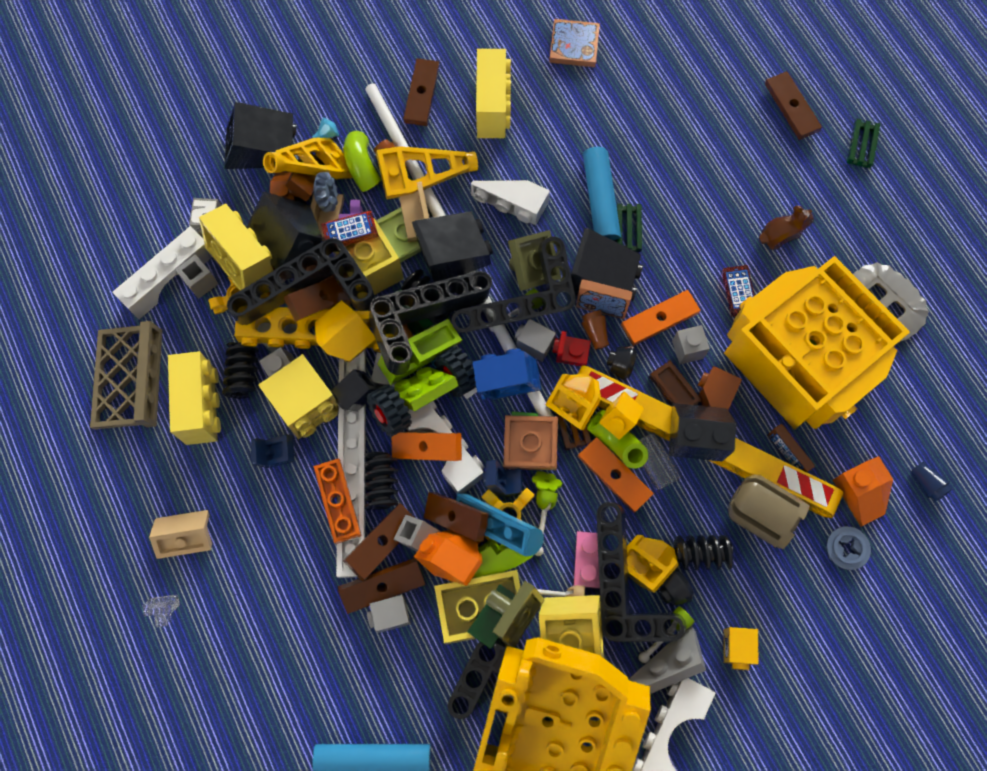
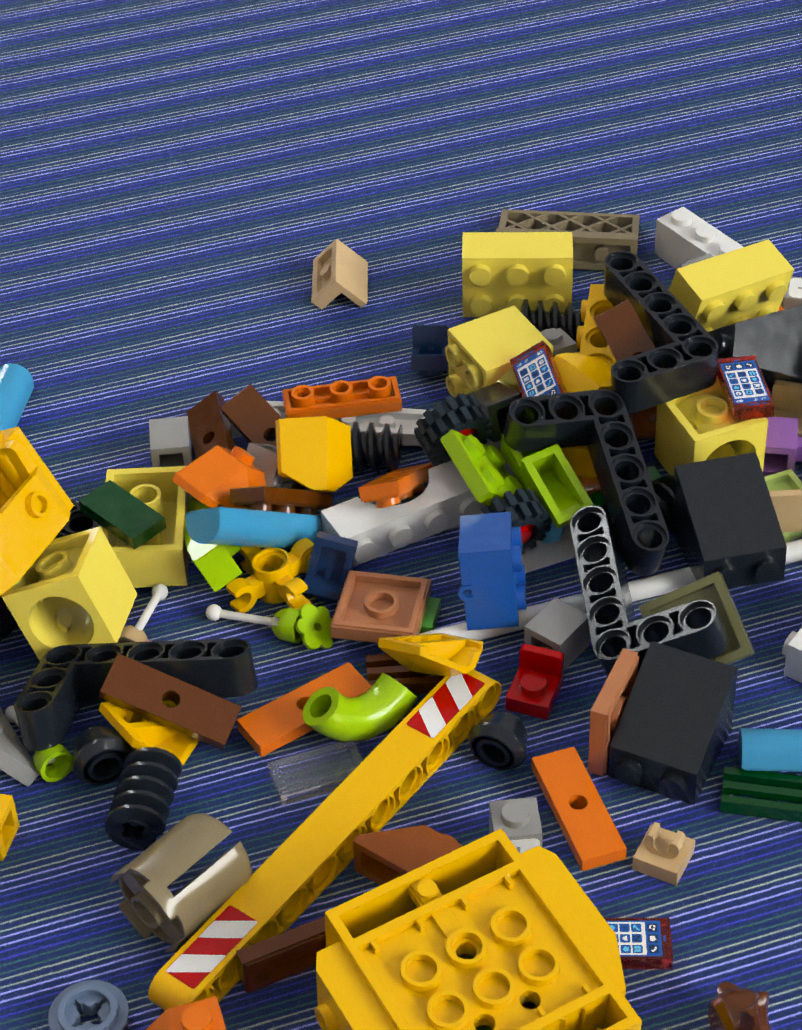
camera: 100 degrees right, 30 degrees down
clear tile [142,595,180,627] -> none
olive tile [486,581,544,648] -> none
dark orange cone [581,310,609,350] -> none
yellow brick [599,392,644,440] -> none
reddish brown tile [649,360,702,406] -> none
black slope [668,403,736,462] -> none
none -> reddish brown tile [99,653,242,750]
none -> yellow slope [275,416,353,492]
none -> tile [510,340,567,397]
none -> tan tile [632,822,695,886]

